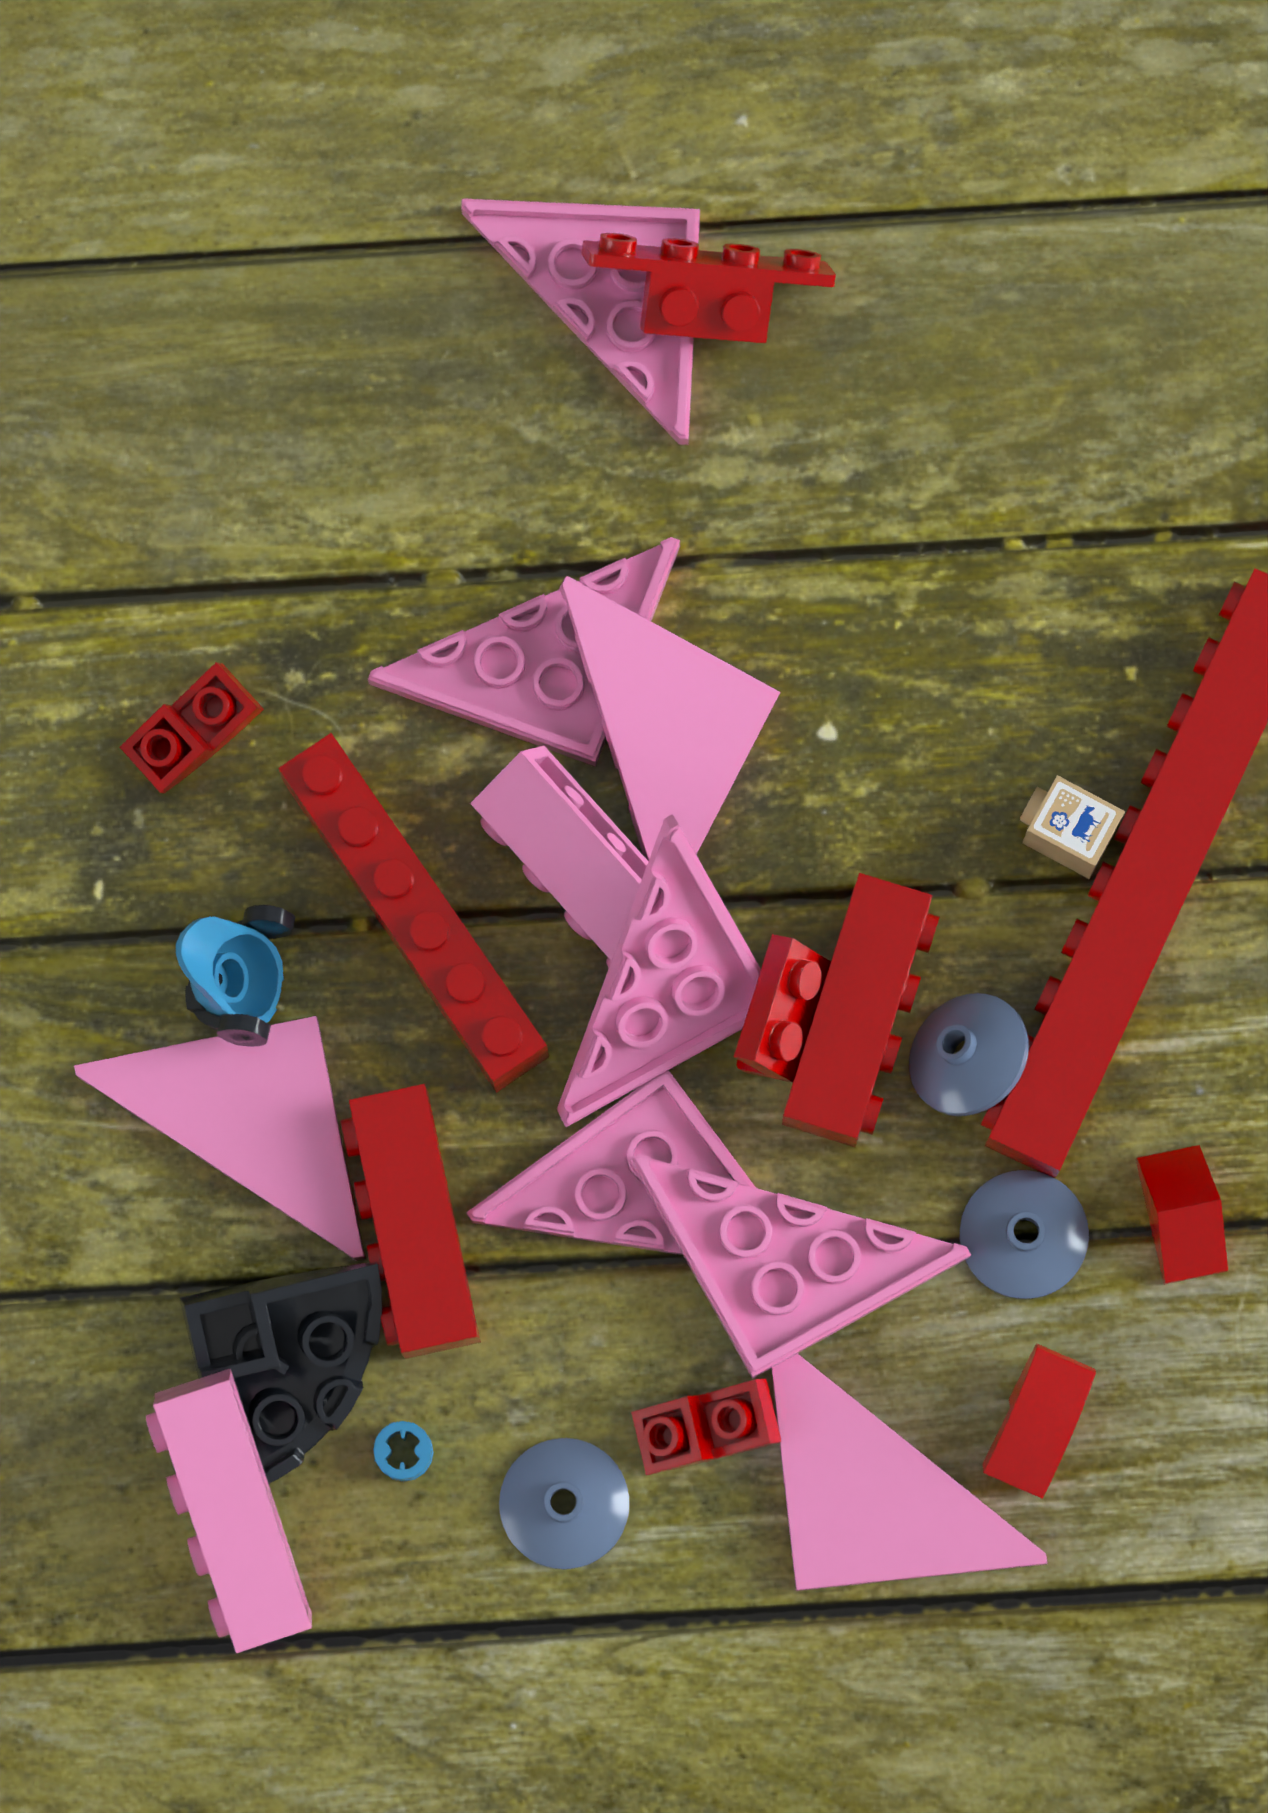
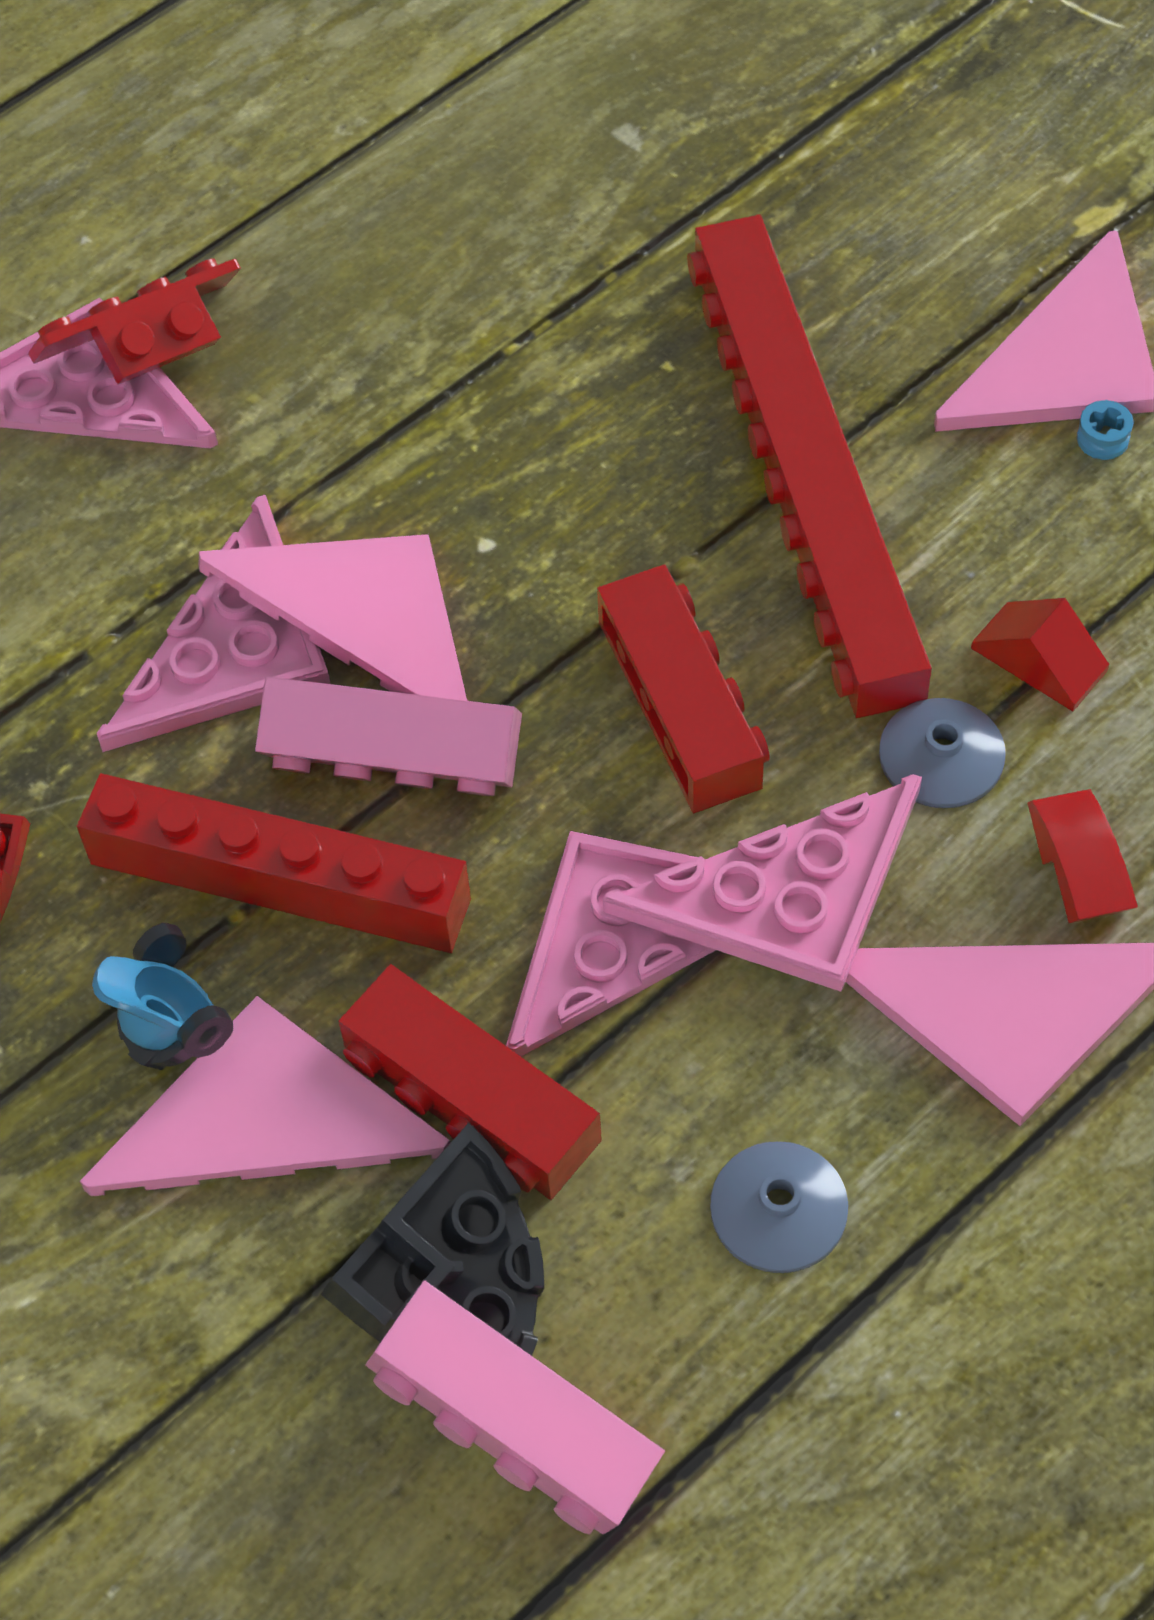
camera: 40 degrees left, 20 degrees down
dark azure bush [373,1421,434,1482] -> none
bright pink tile [557,814,761,1127] -> none
red slope [631,1379,782,1475] -> none
red bracket [734,934,831,1083] -> none
sand blue dish [909,993,1029,1116] -> none
brick [1020,775,1125,879] -> none

